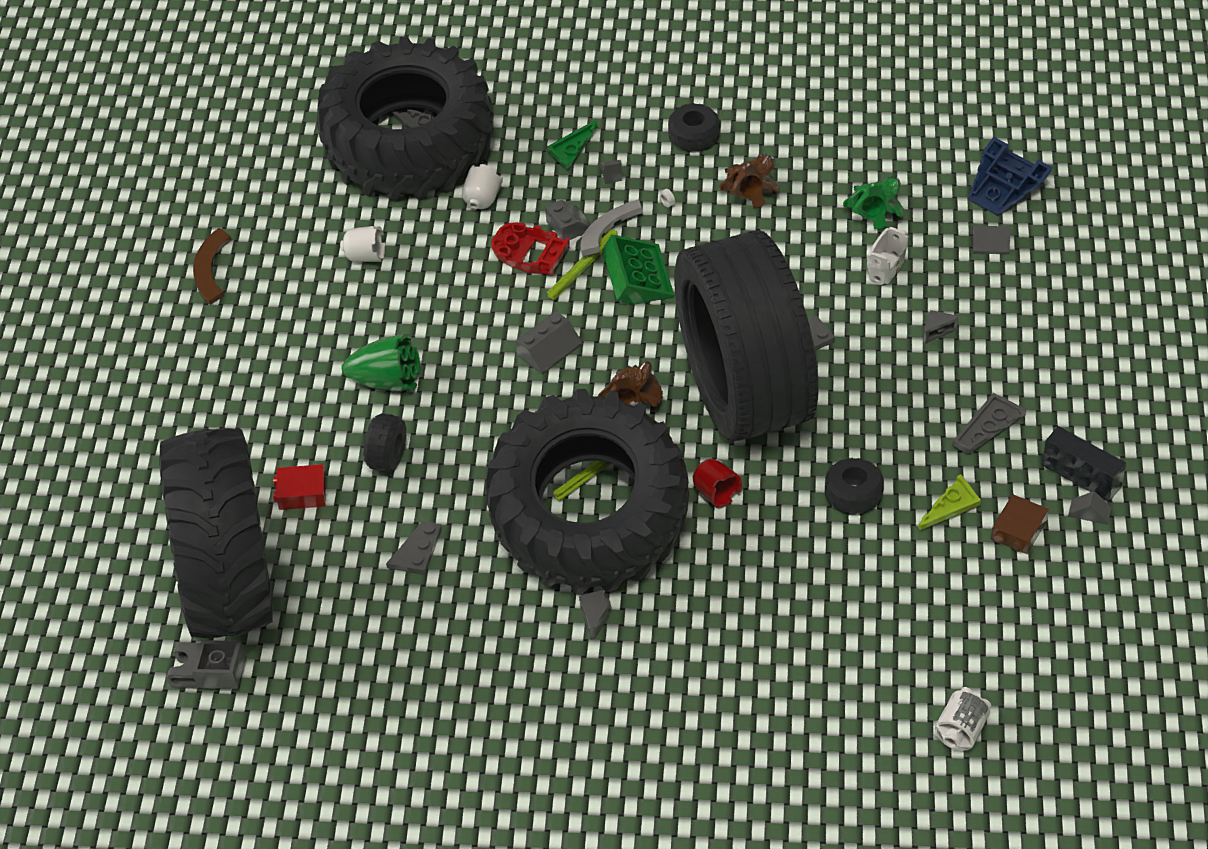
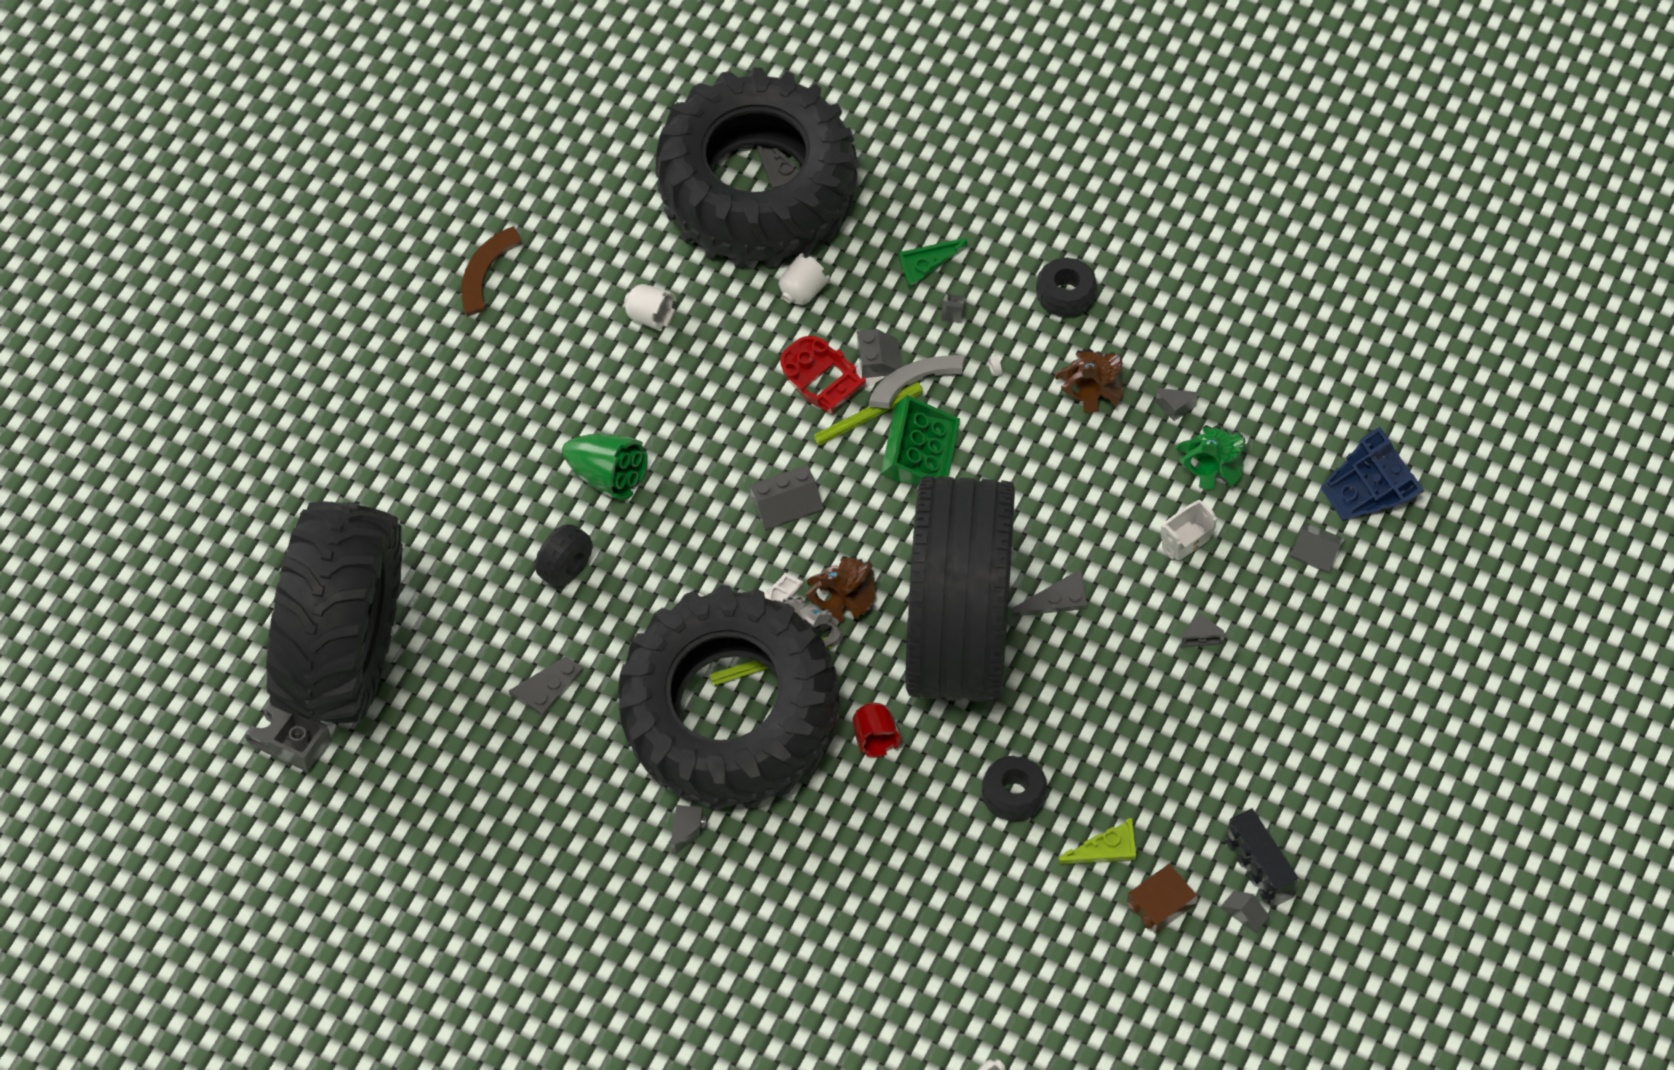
camera: 20 degrees right, 10 degrees up
red brick [273,464,326,510] -> none
dark grey wing [952,393,1027,454] -> none
none -> dark grey slope [1155,388,1198,421]

